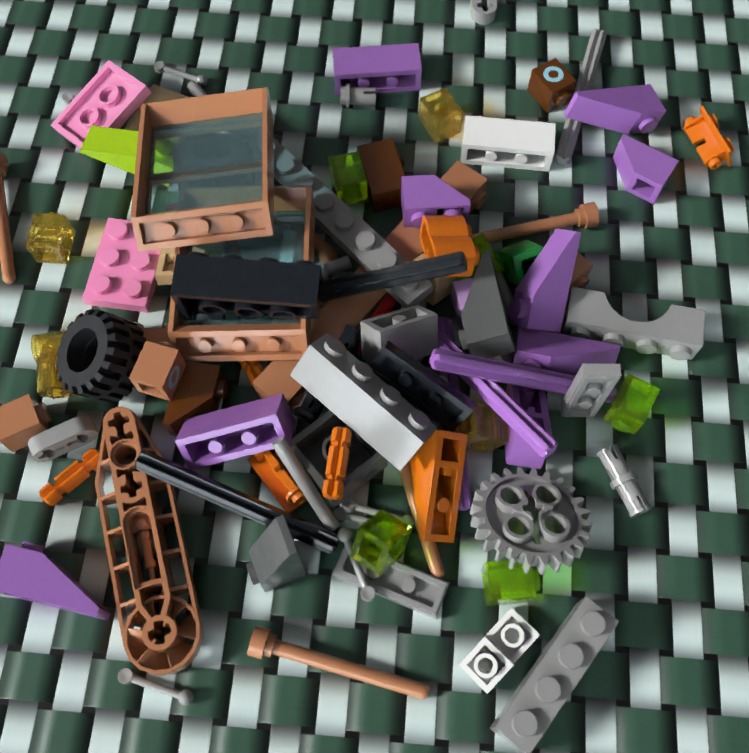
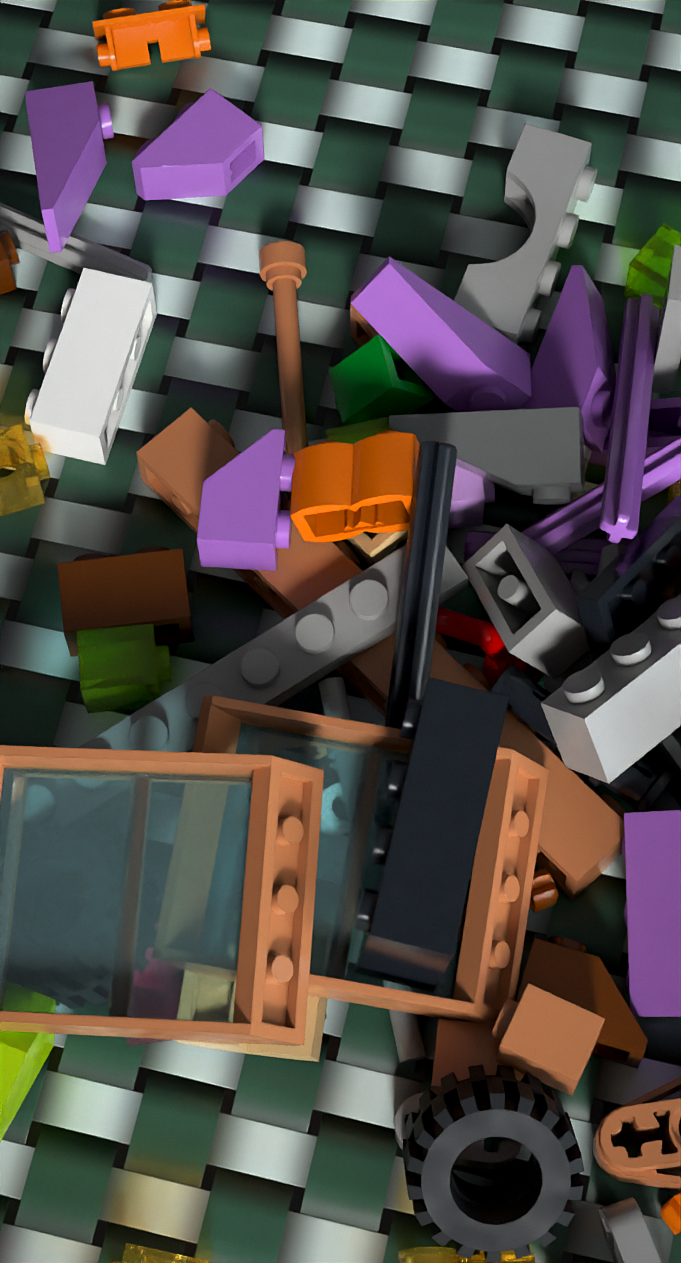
camera: 80 degrees left, 0 degrees up
bright pink plate [82,218,160,313] -> none

